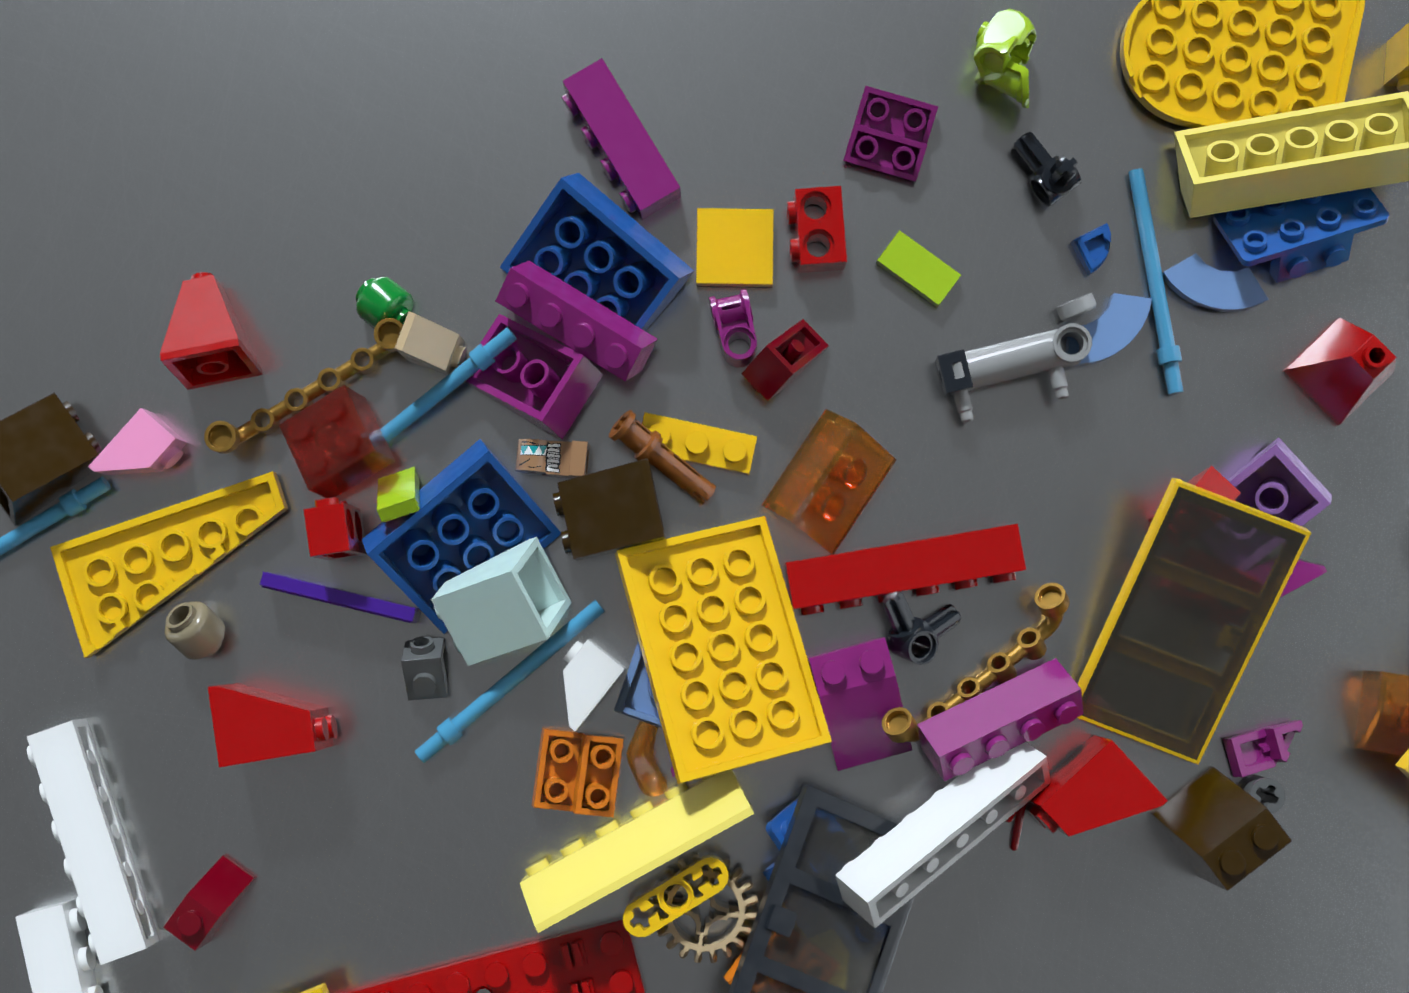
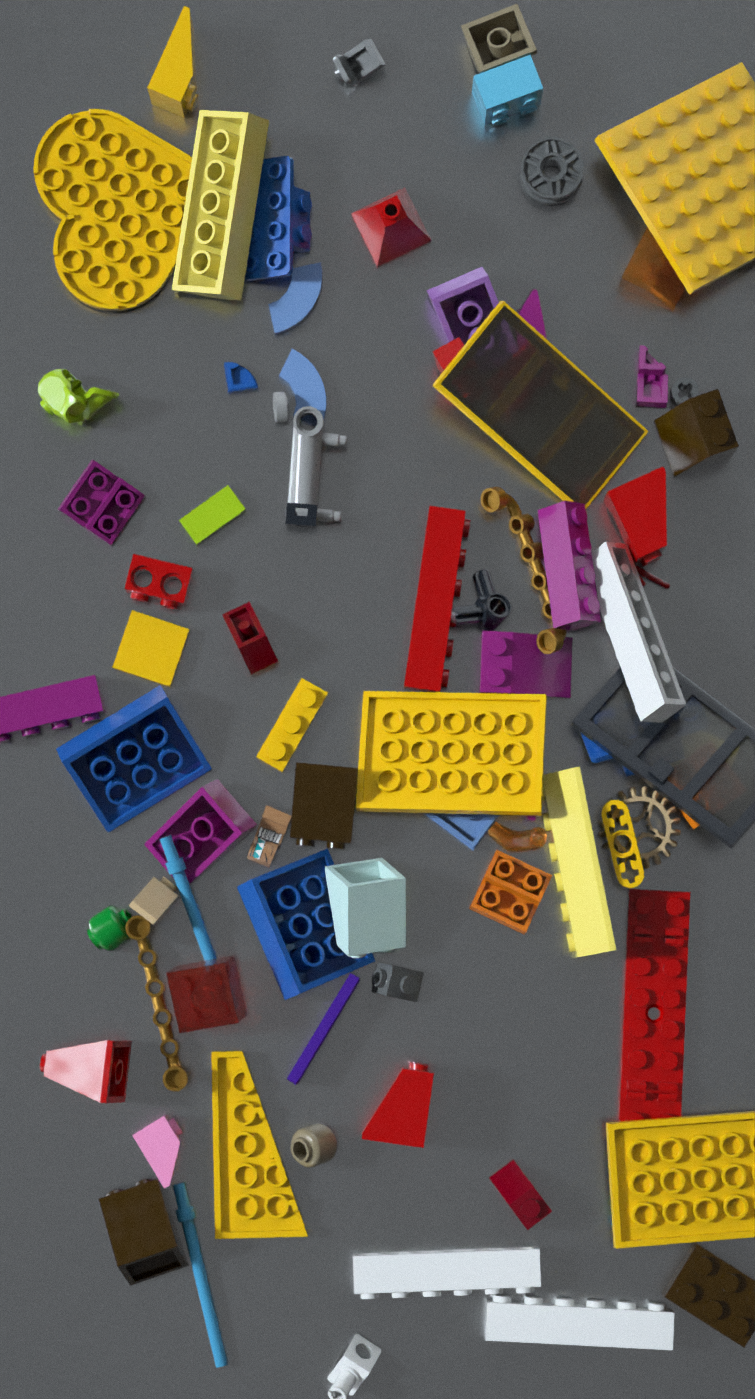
camera: 70 degrees left, 0 degrees up
red brick [303,497,366,560] -> none
lime tile [377,466,420,522] -> none
dark azure bar [415,600,605,763] -> none
magenta brick [495,261,658,381] -> none
white slope [563,639,626,731] -> none
dark orange pin [609,410,716,505] -> none
magenta piece [708,289,757,367] -> none
clear orange slope [762,409,897,555] -> none
black axle [1014,132,1082,207] -> none
dark azure bar [1128,168,1184,395] -> none

